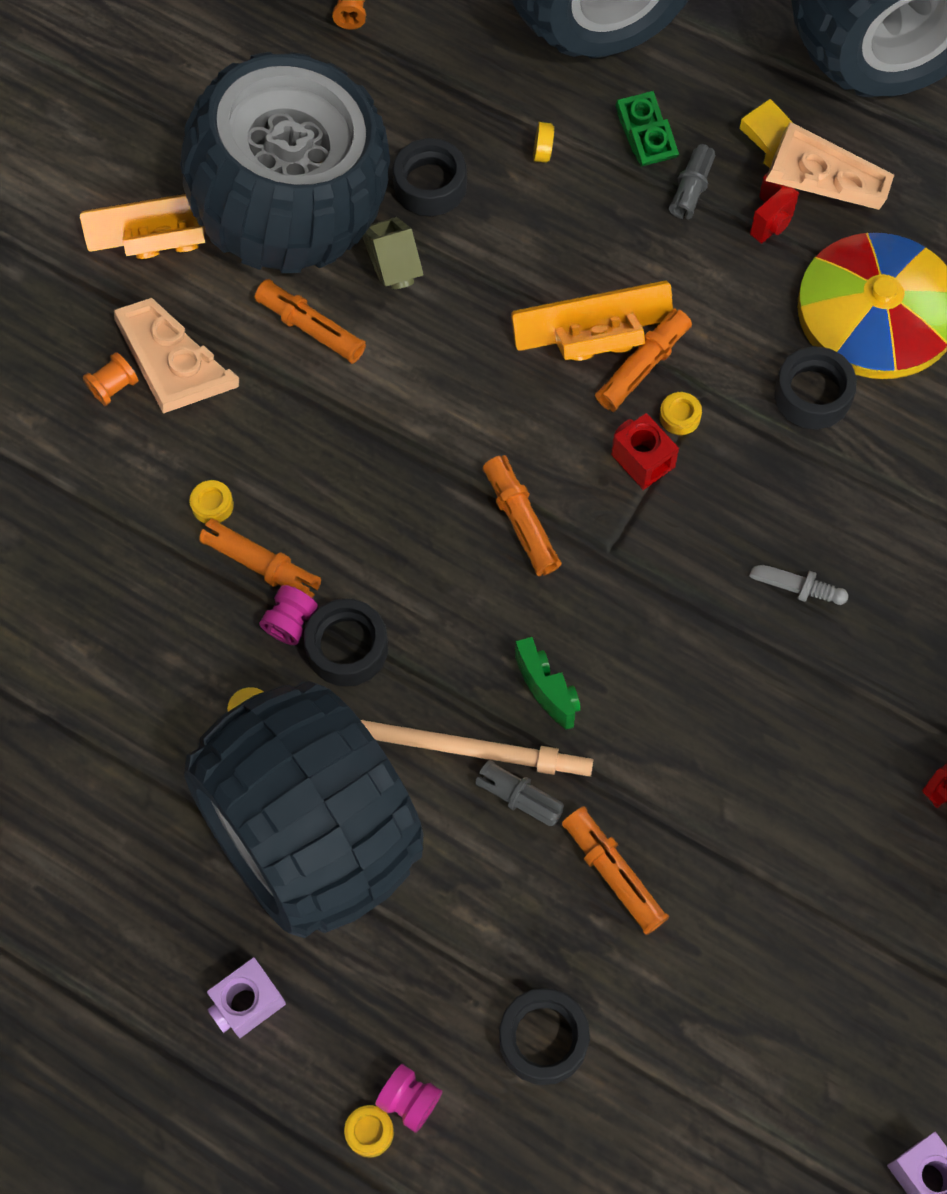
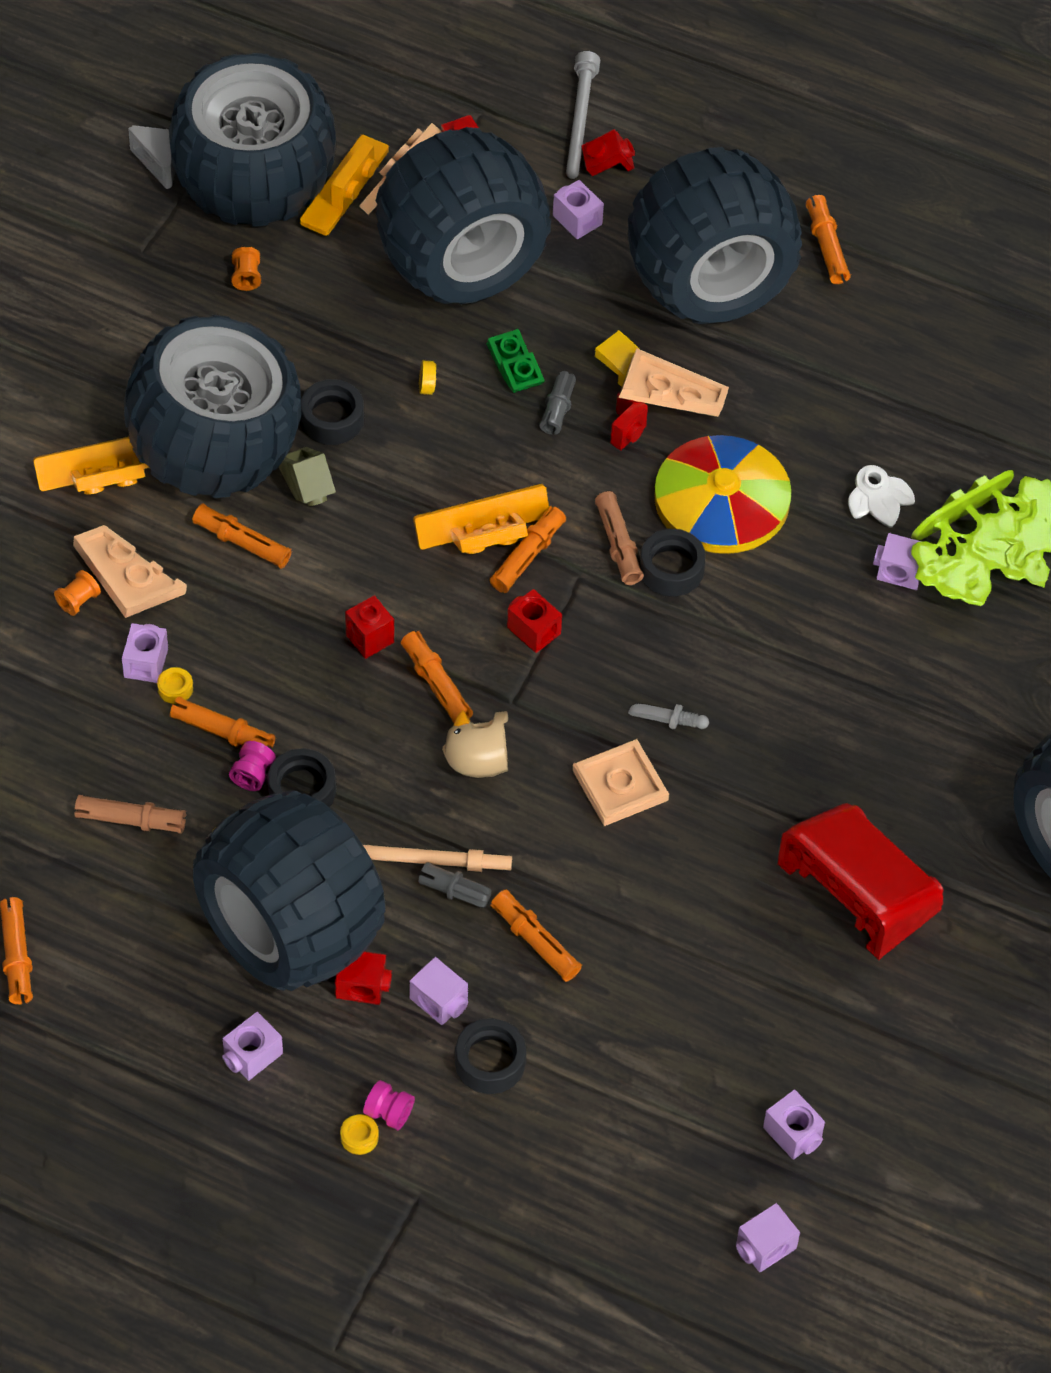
camera: 10 degrees left, 10 degrees down
green slope [515,637,581,730] -> none
yellow tile [660,392,702,435] -> none
none -> nougat pin [74,795,186,834]
none -> lavender brick [122,623,168,683]
none -> red brick [335,952,392,1005]
none -> red brick [345,595,394,659]
none -> lavender brick [410,957,468,1025]
none -> tan piece [442,710,508,778]
none -> light nougat tile [573,739,669,826]
none -> nougat pin [595,491,644,585]

